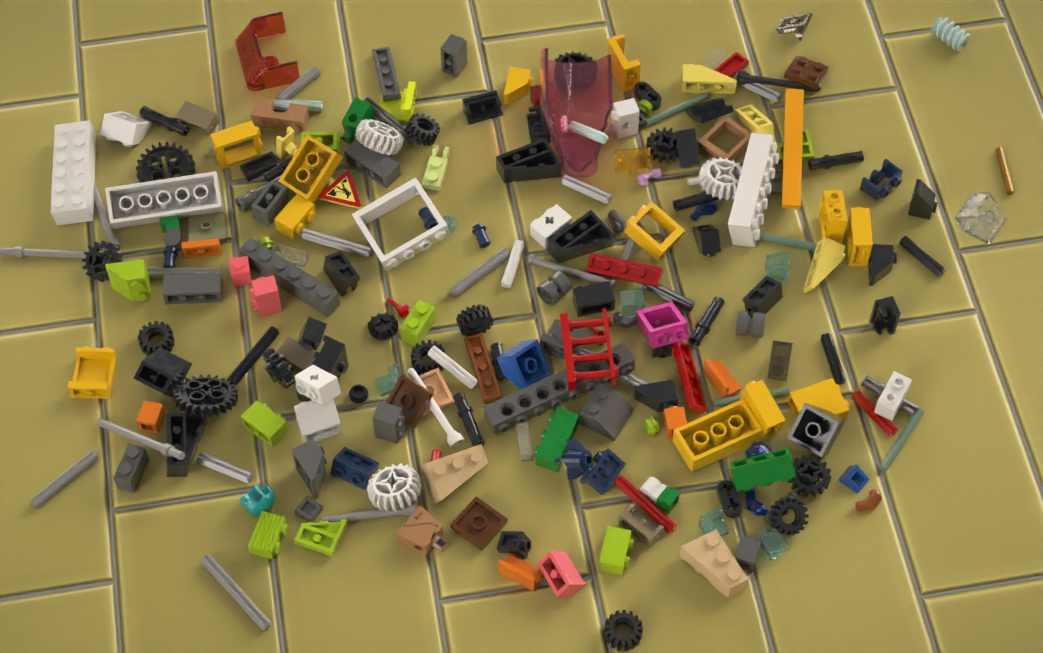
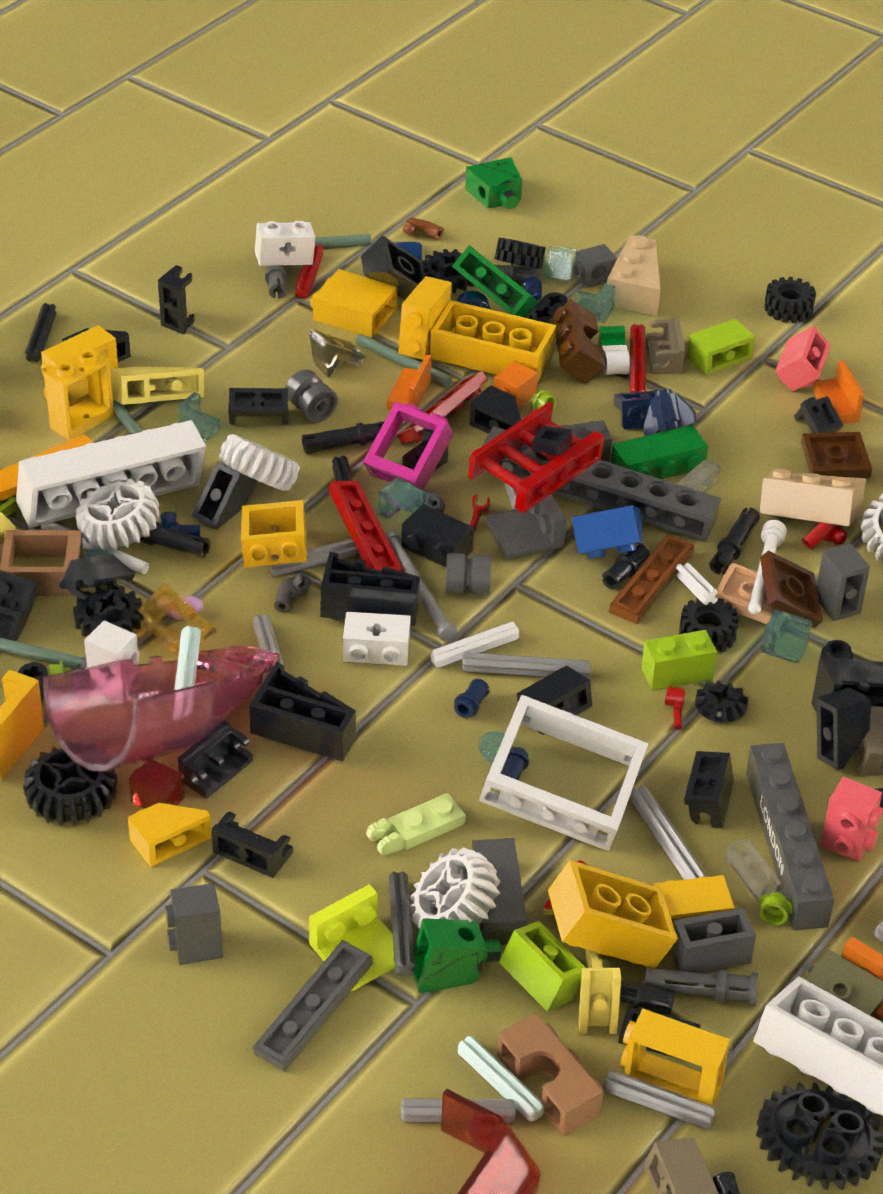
camera: 135 degrees left, 15 degrees down
coral brick [229,256,252,287] -> none
black tyre [405,113,440,146] -> none
black tyre [456,304,494,337] -> none
black axle [820,333,846,385] -> none
none -> white gear [218,434,300,491]
none -> green torso [465,157,522,209]
none -> black hinge [516,665,592,735]
none -> black plate [532,426,572,456]
none -> reddish brown arch [552,299,605,384]

